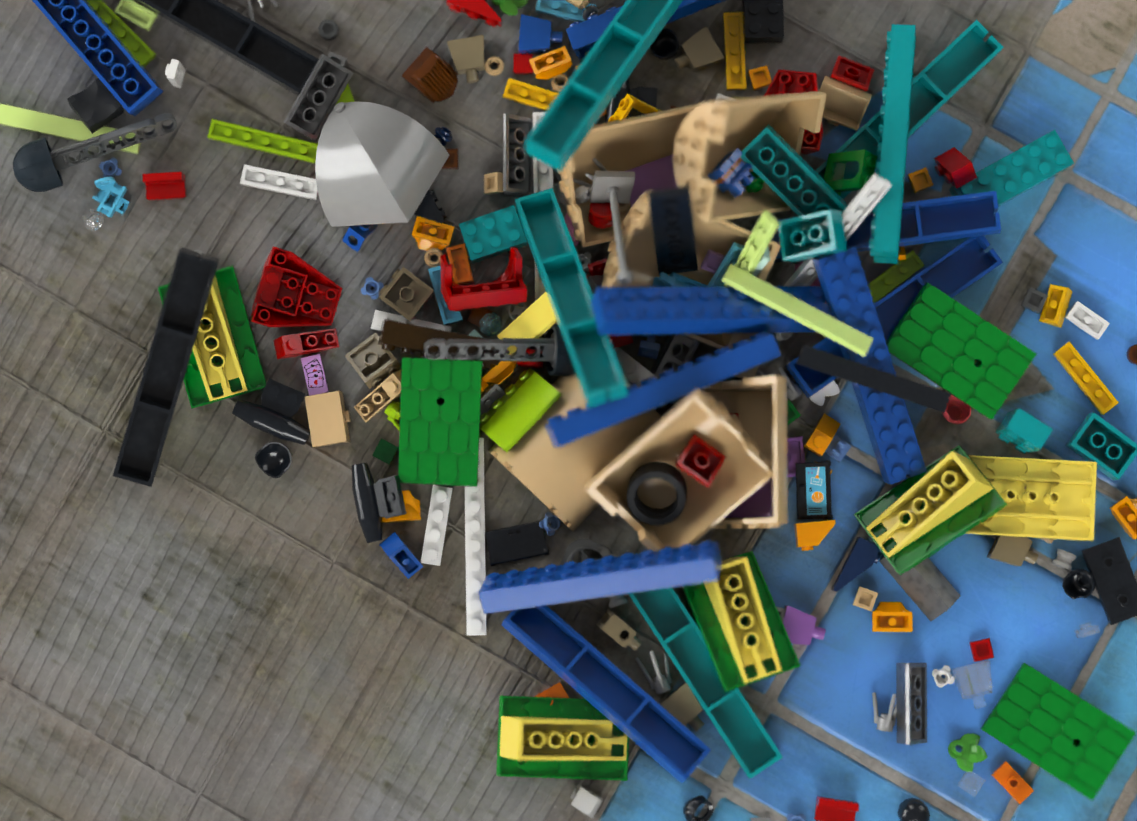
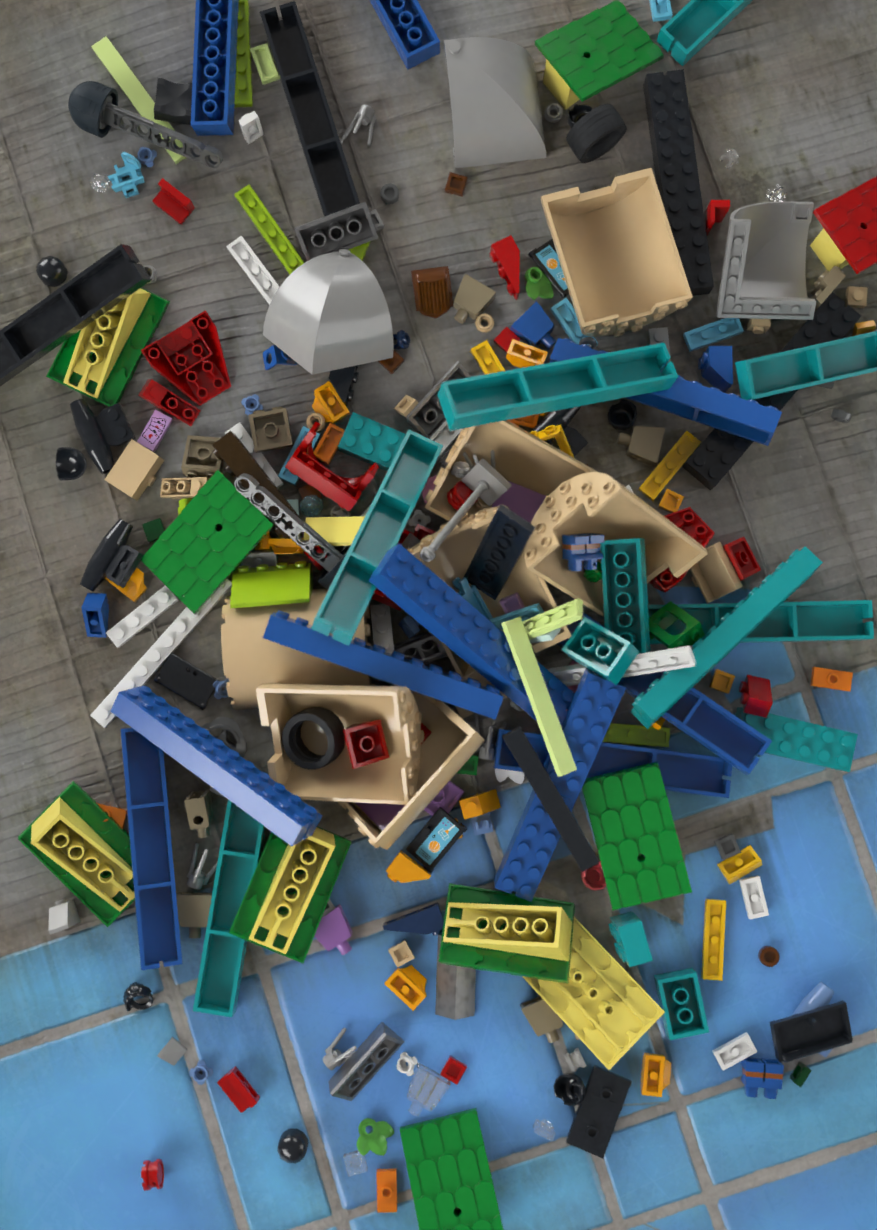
camera: 45 degrees right, 0 degrees up
none -> black hair [36,256,68,287]
none -> orange plate [810,667,853,692]

